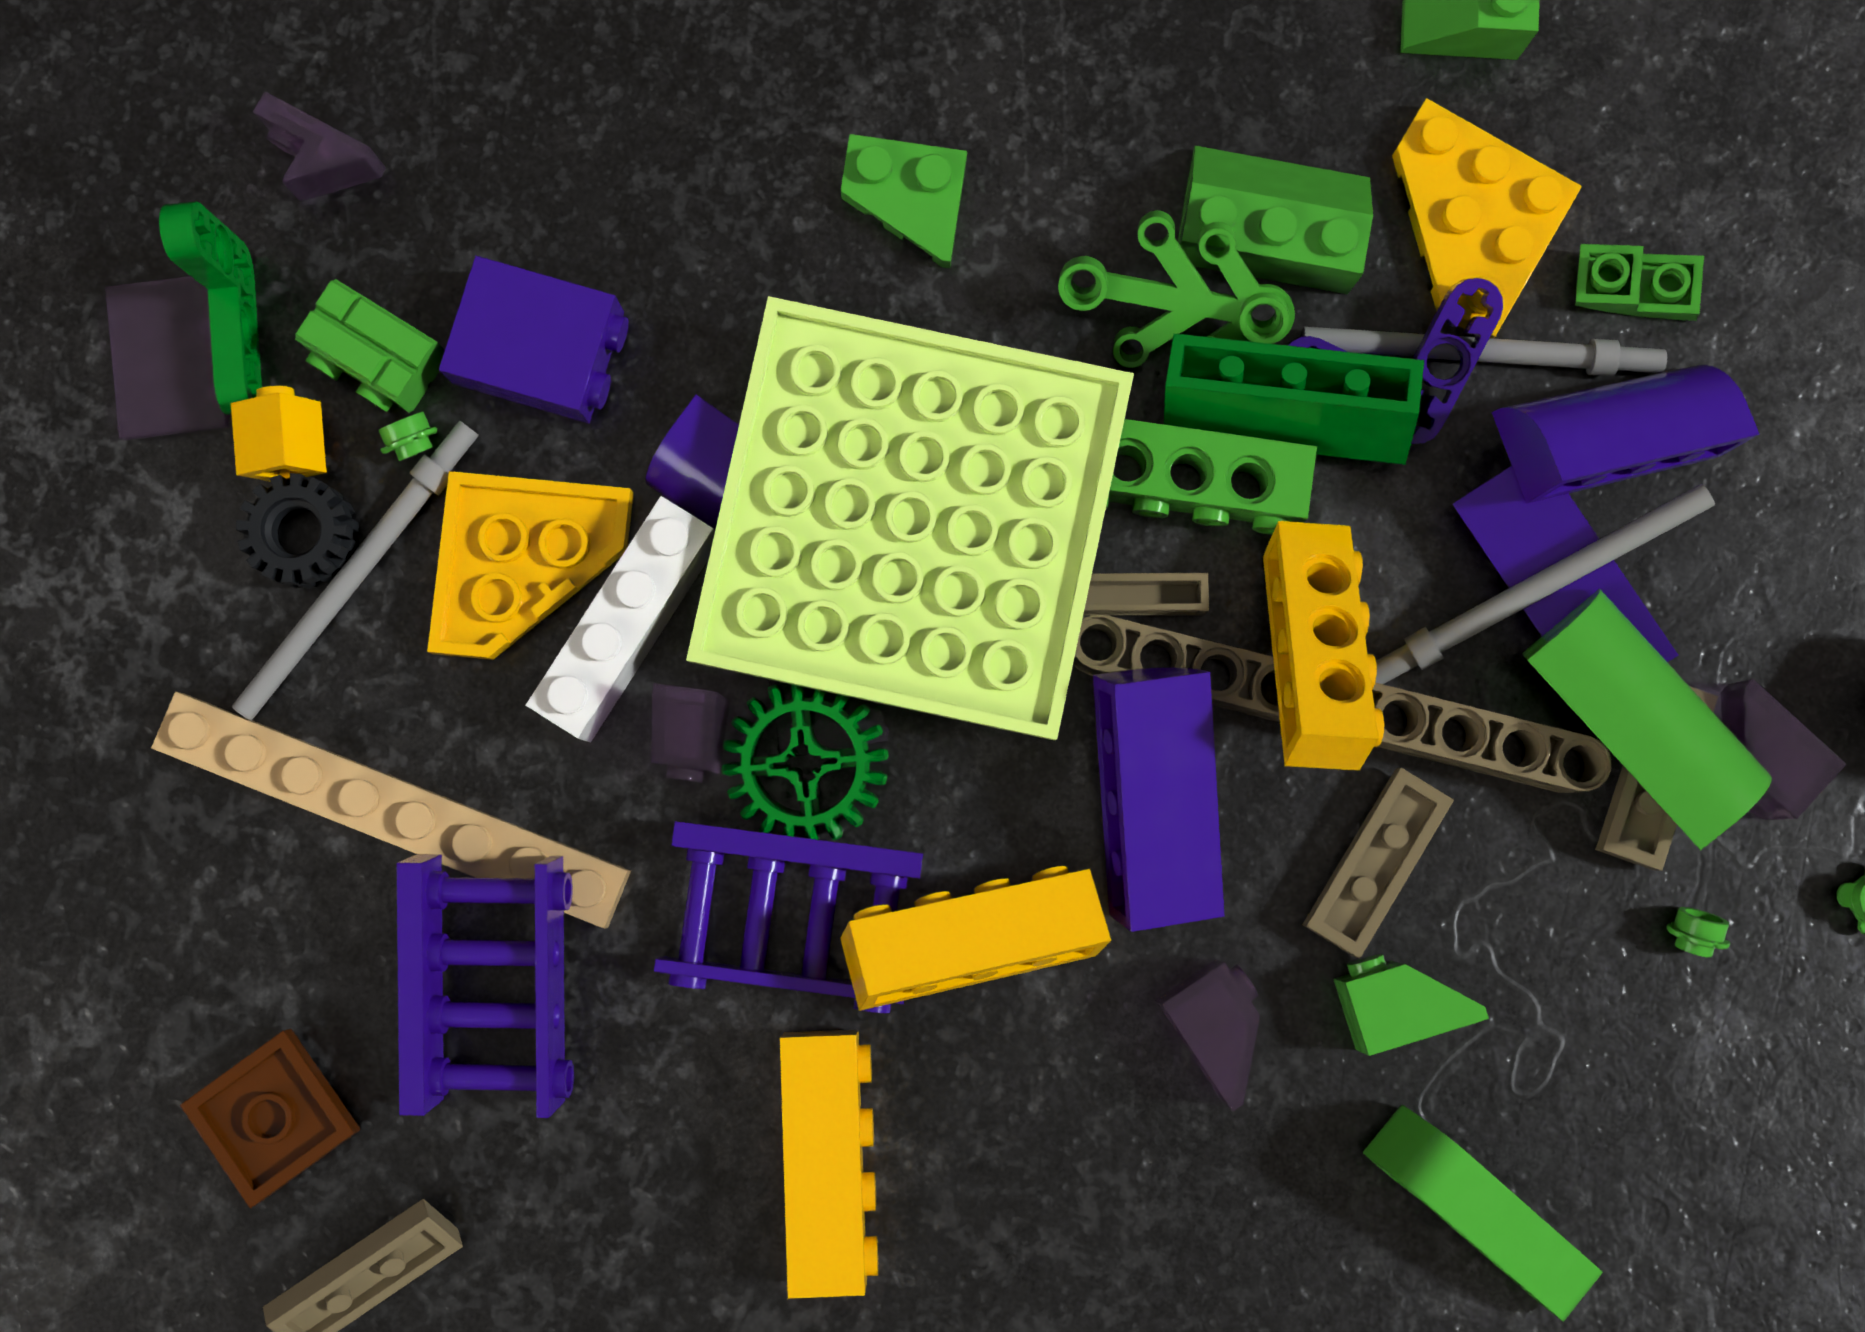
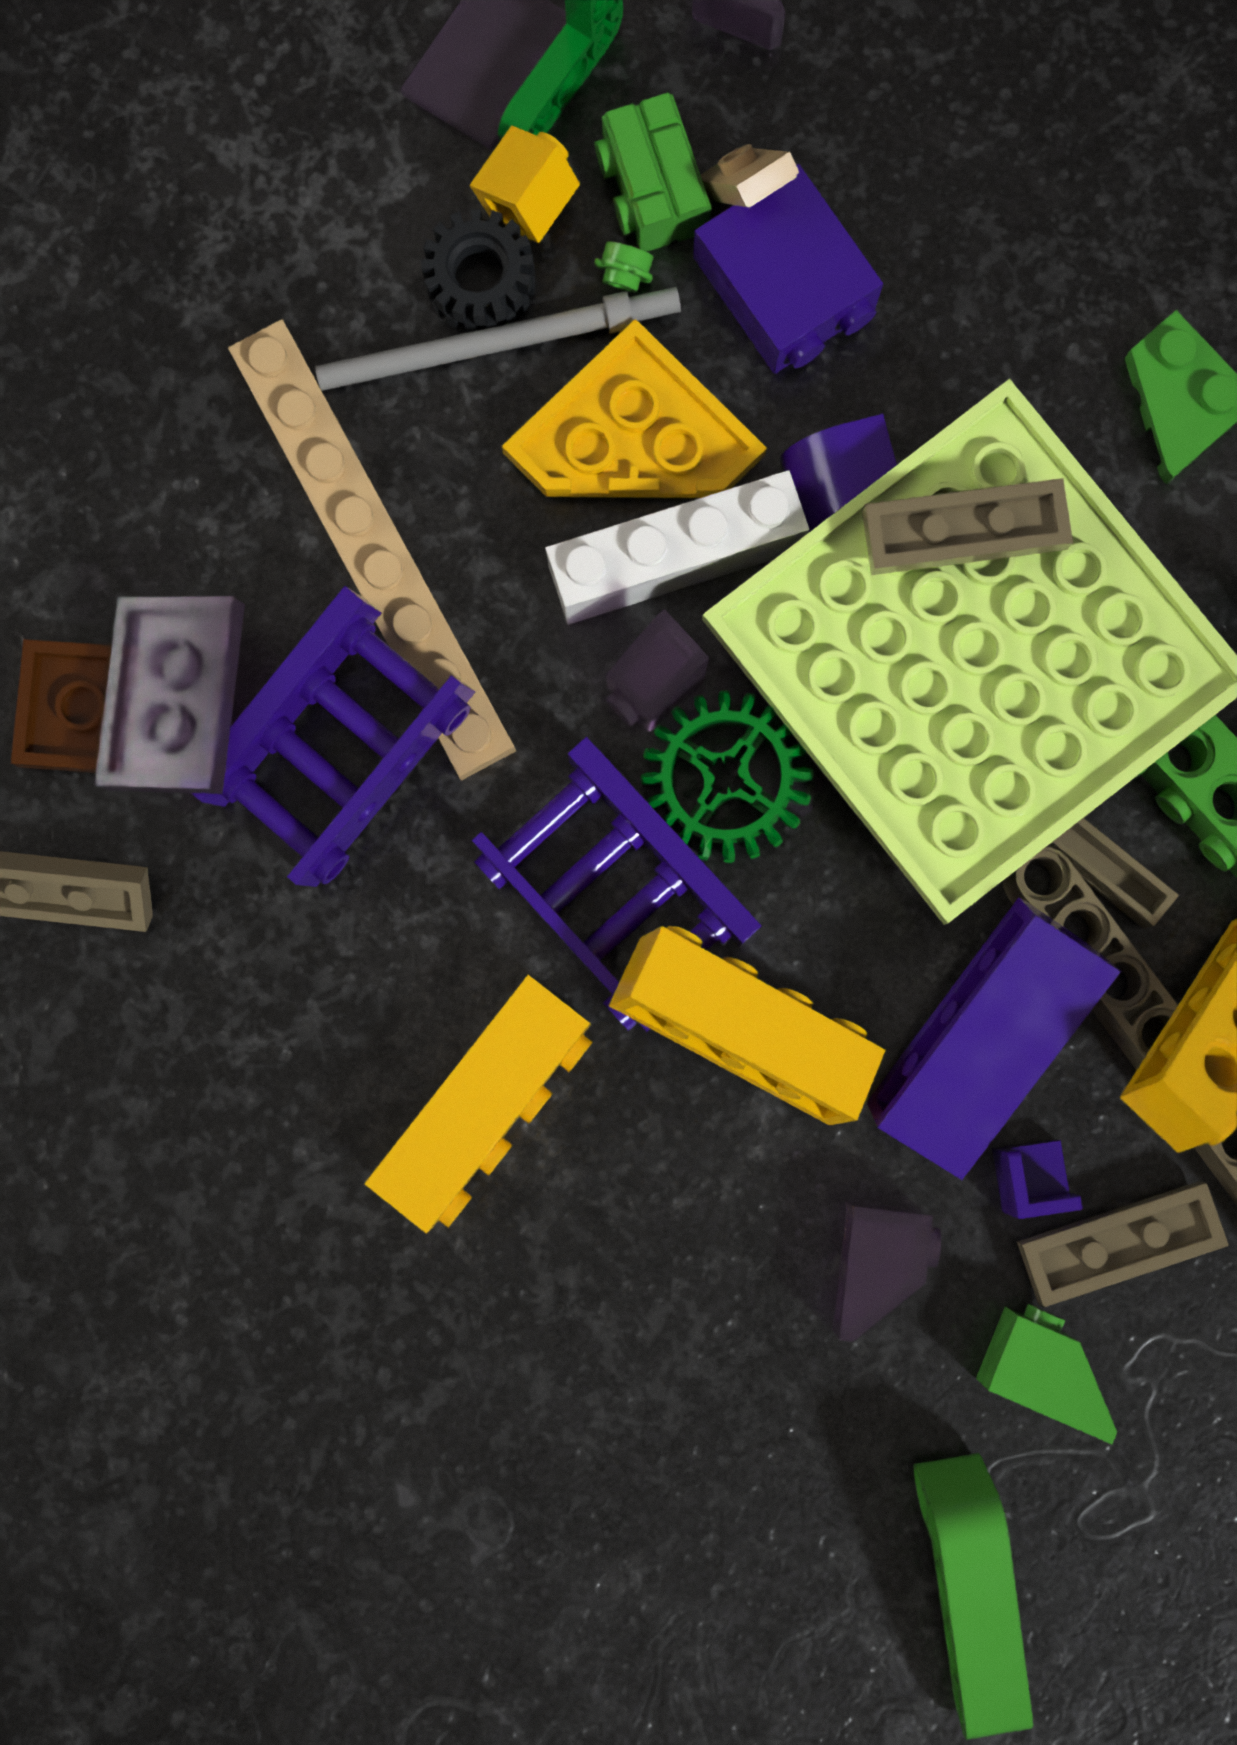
camera: 45 degrees right, 0 degrees up
none -> clear purple plate [94,596,245,794]
none -> tan plate [701,144,799,208]
none -> dark tan plate [862,478,1073,575]
none -> dark purple panel [992,1139,1083,1219]

